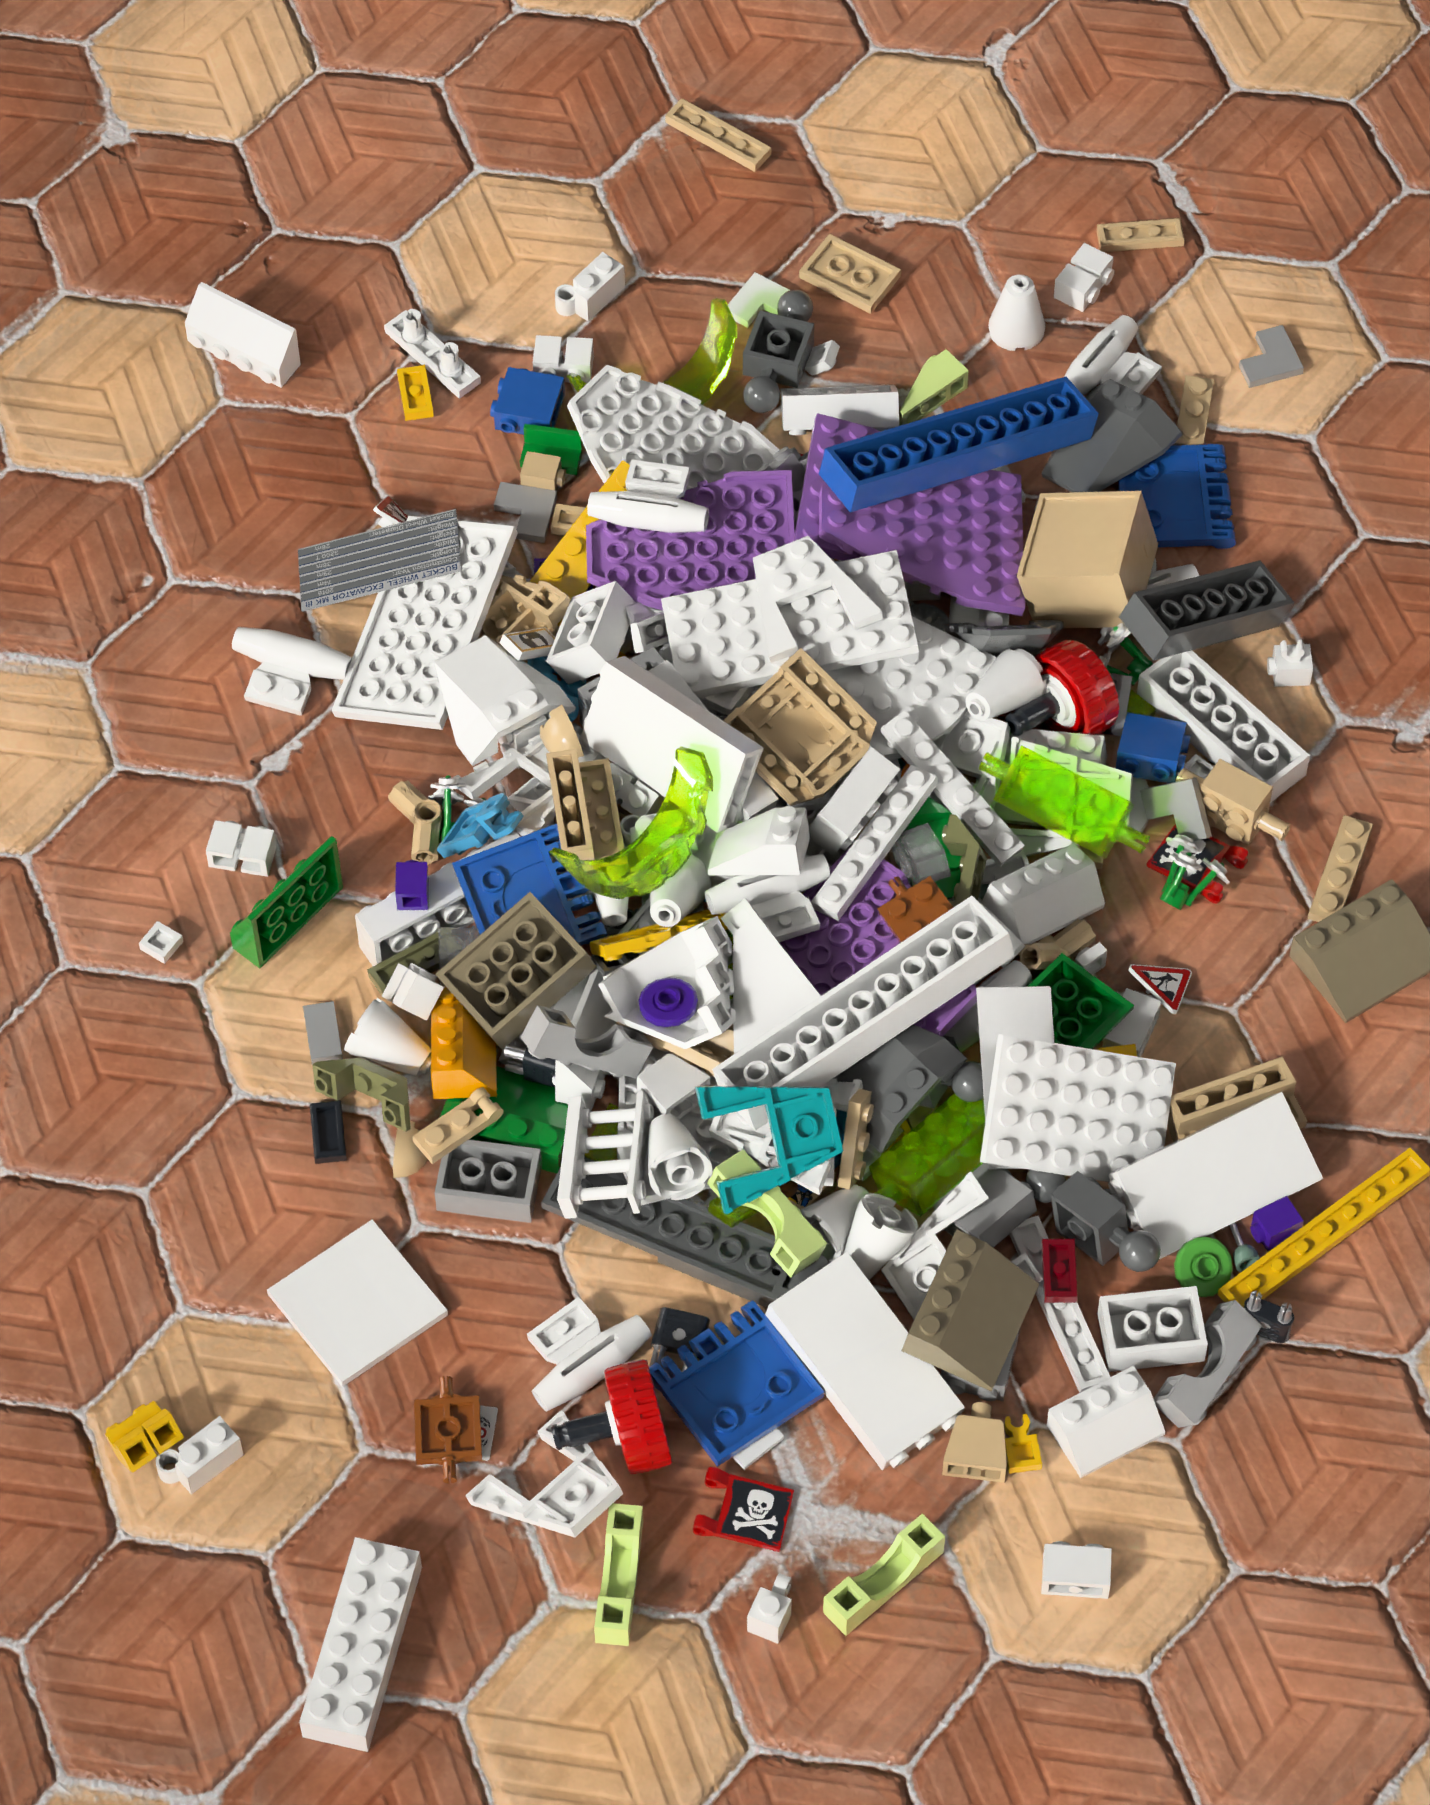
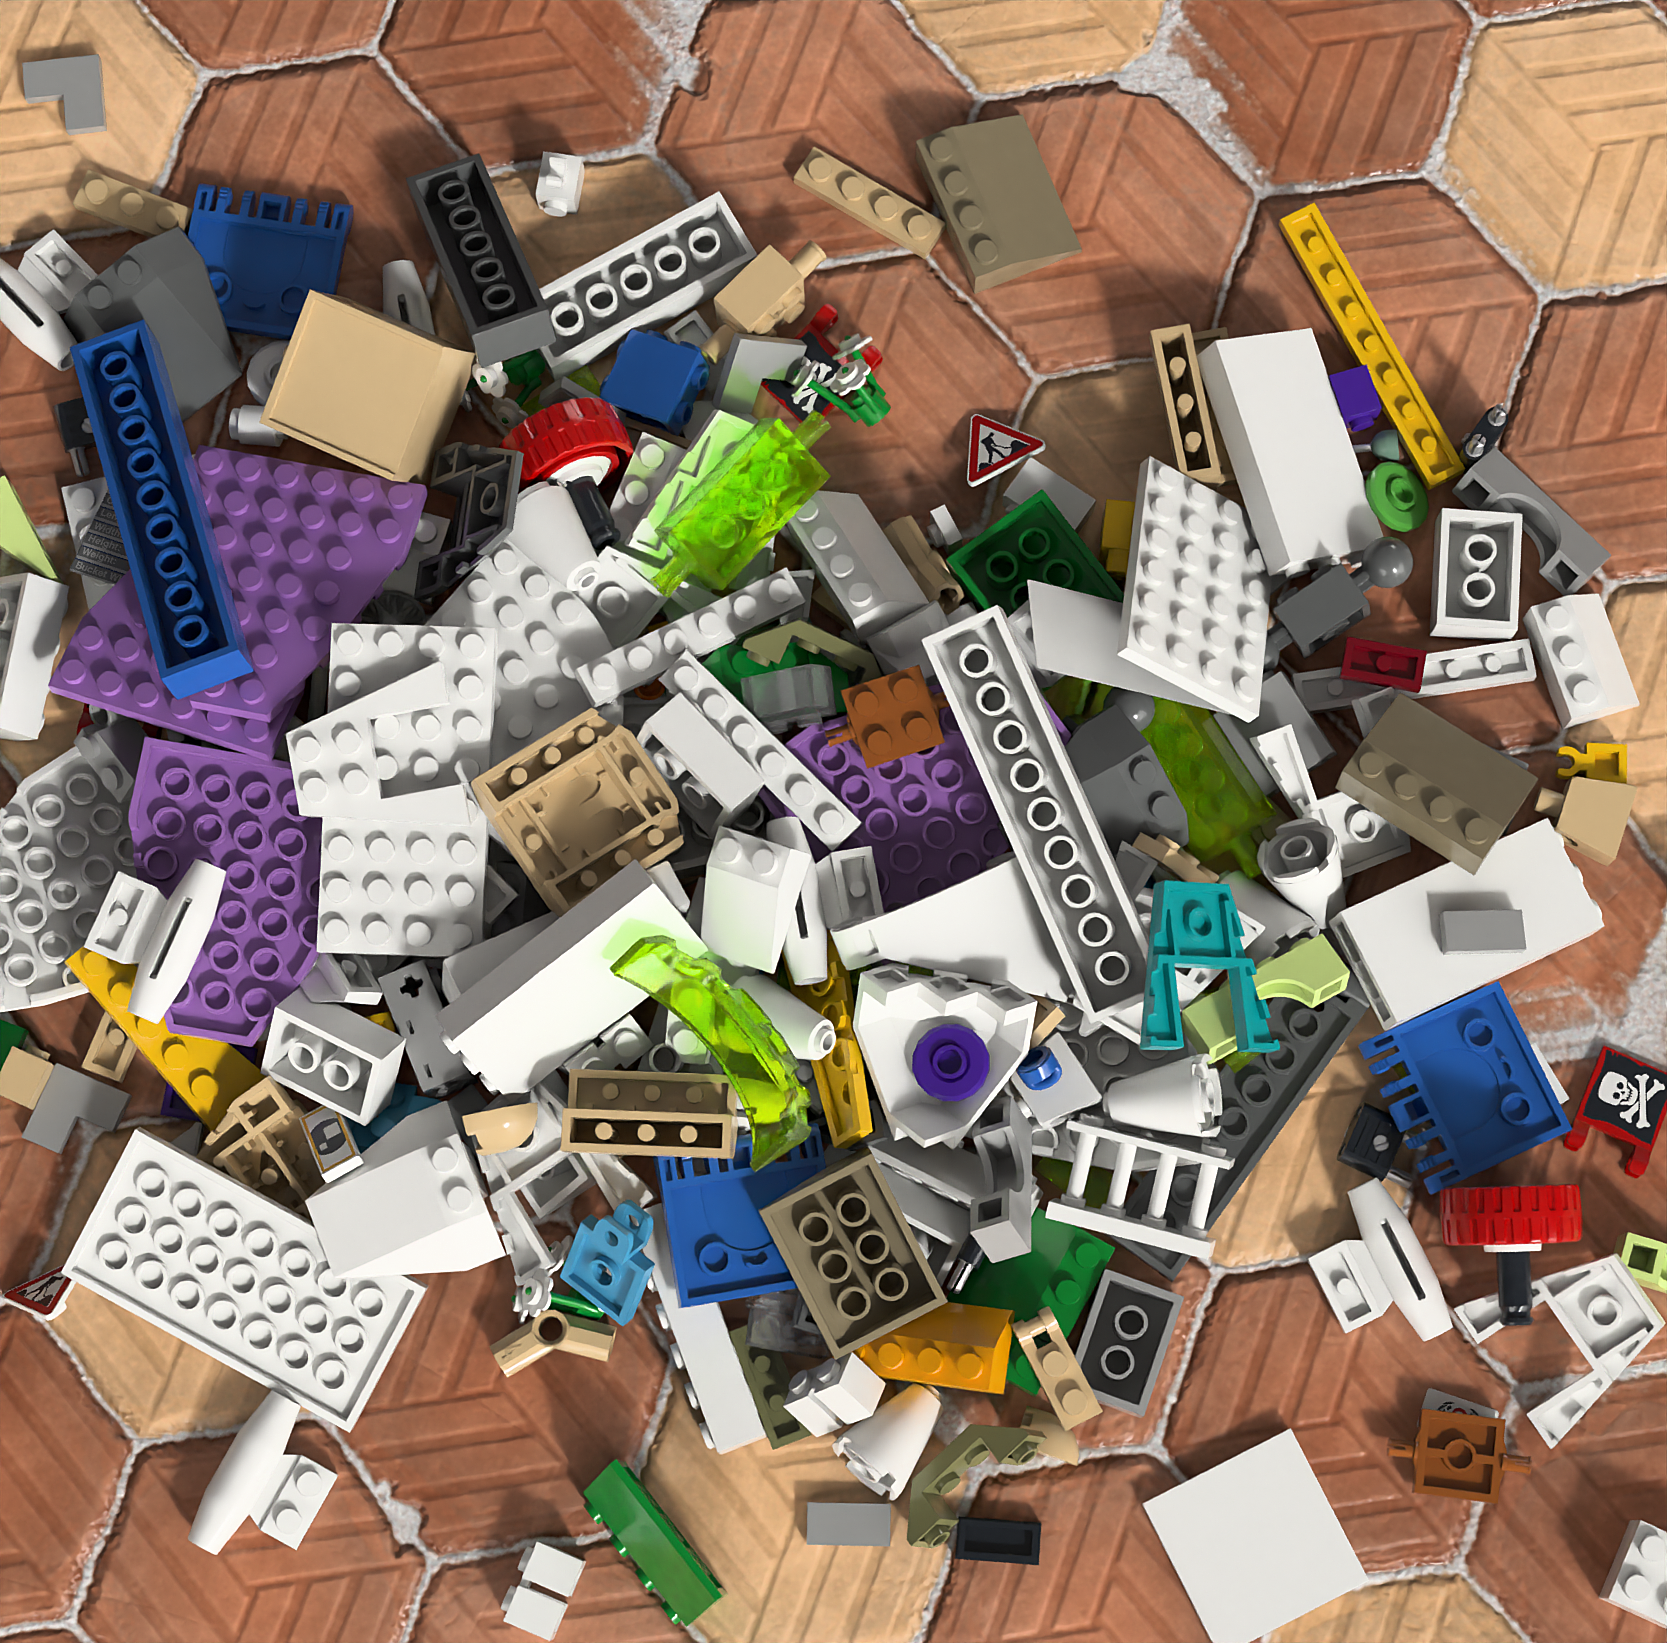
camera: 75 degrees left, 20 degrees up
sticker [298,509,461,612] -> none
dark purple brick [395,860,429,910] -> none
none -> blue tile [1015,1046,1062,1090]
none -> light grey tile [1439,909,1526,955]

